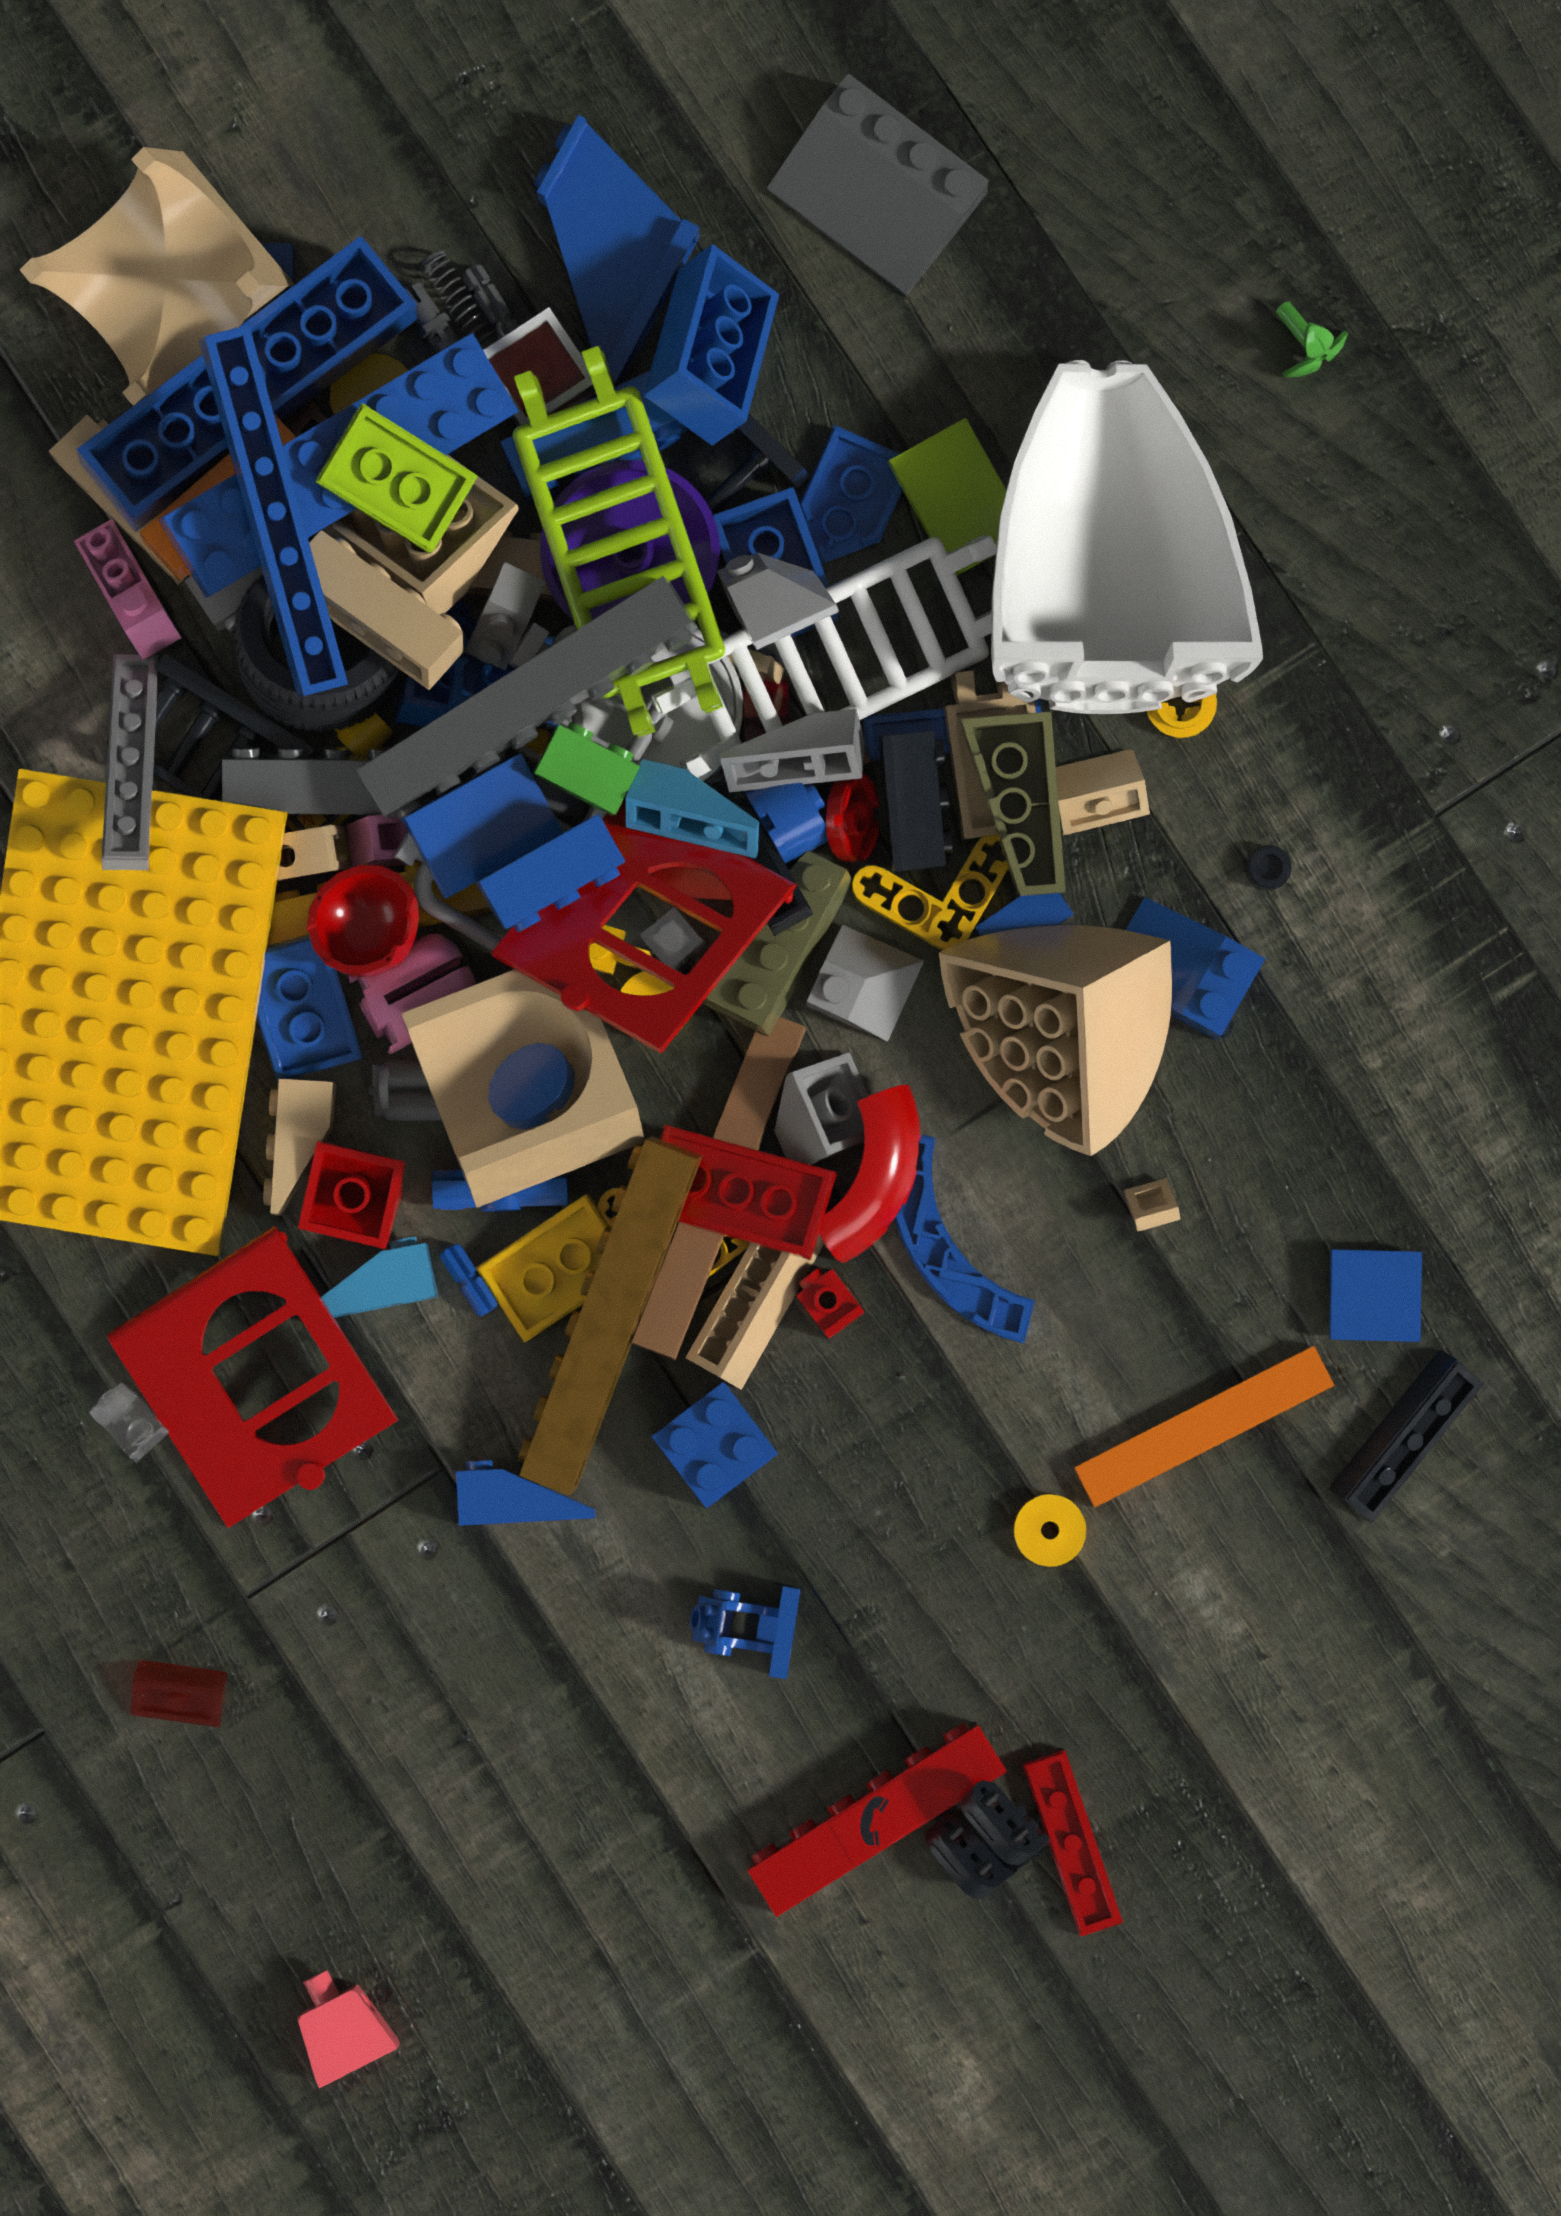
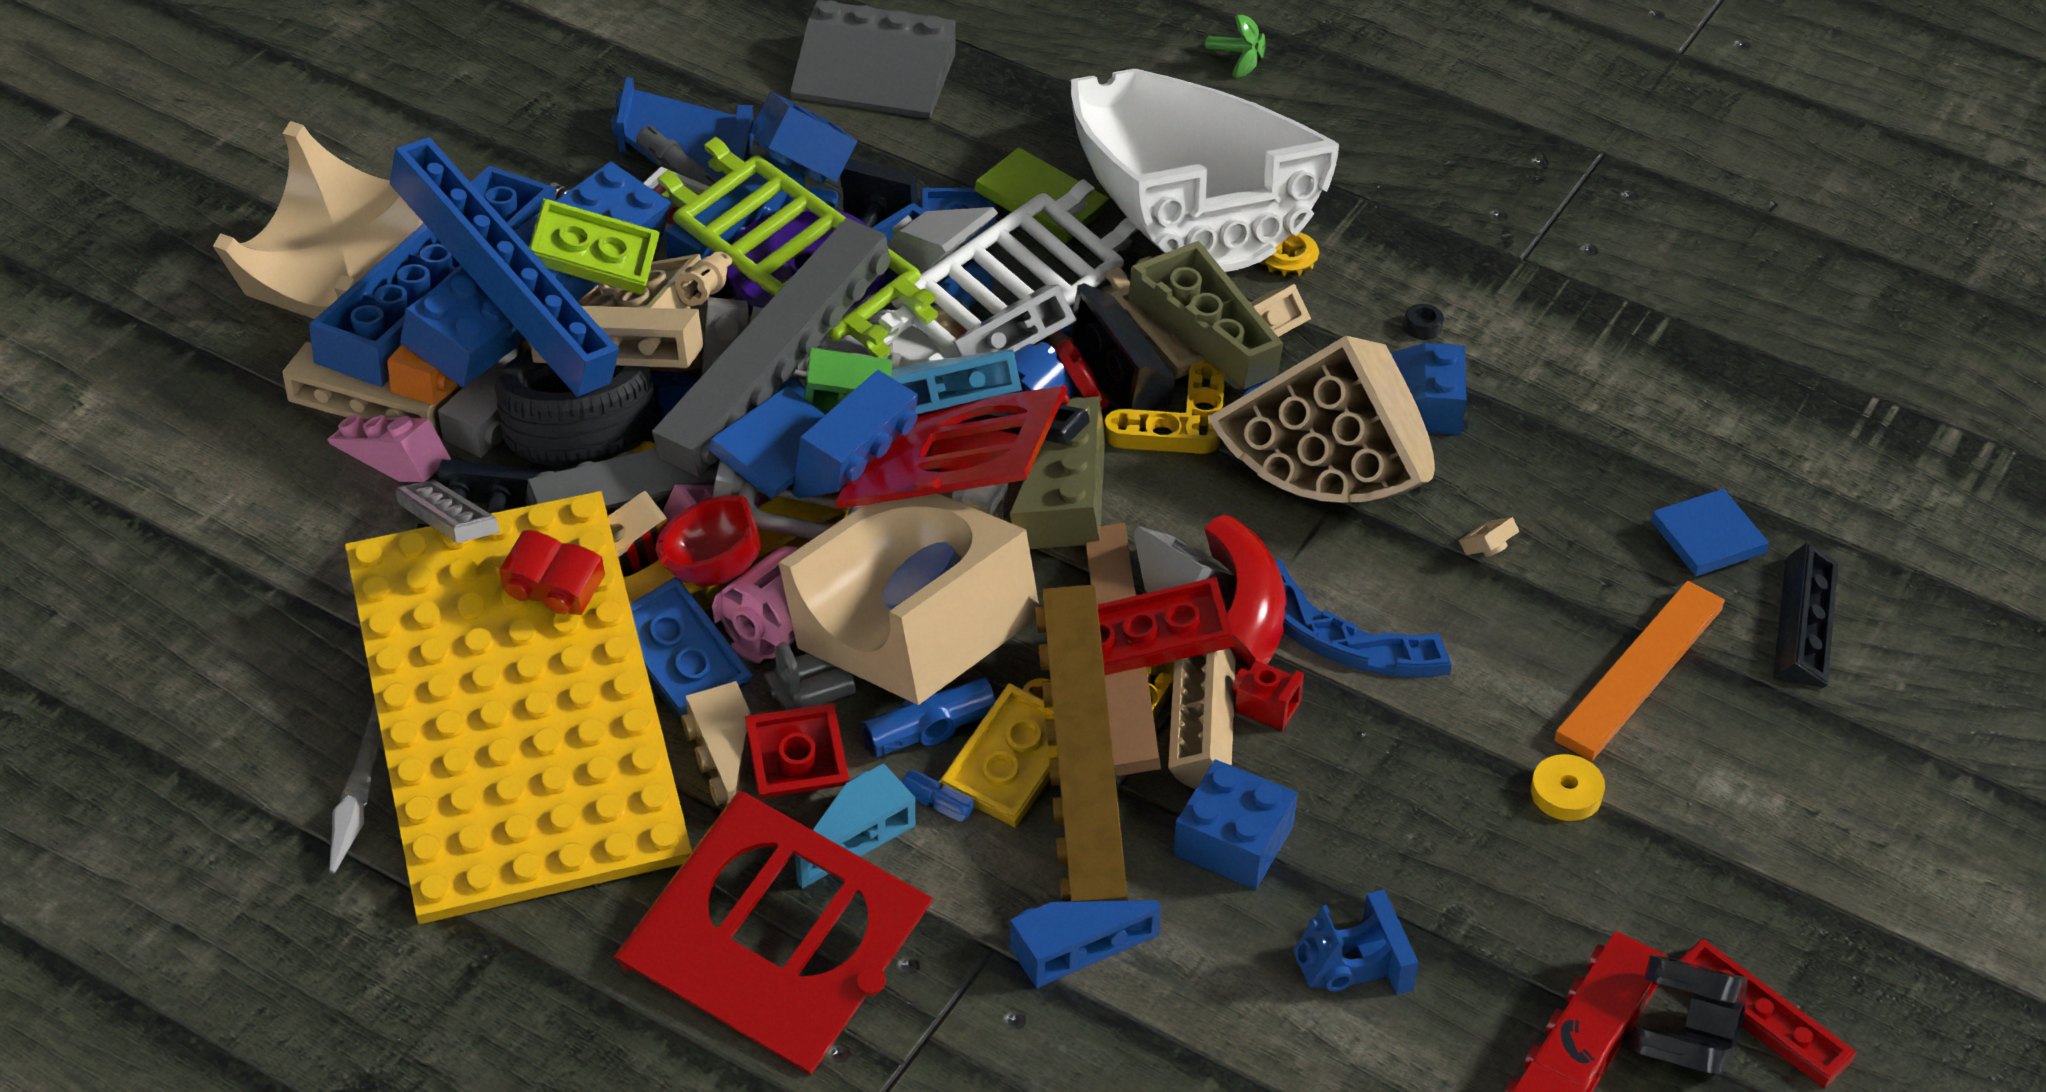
camera: 25 degrees left, 40 degrees down
clear bracket [89,1383,169,1463] -> none
light grey slope [806,925,924,1043] -> none
none -> red brick [499,530,605,615]
none -> dark grey pin [636,125,719,187]
none -> tan piece [675,252,732,306]

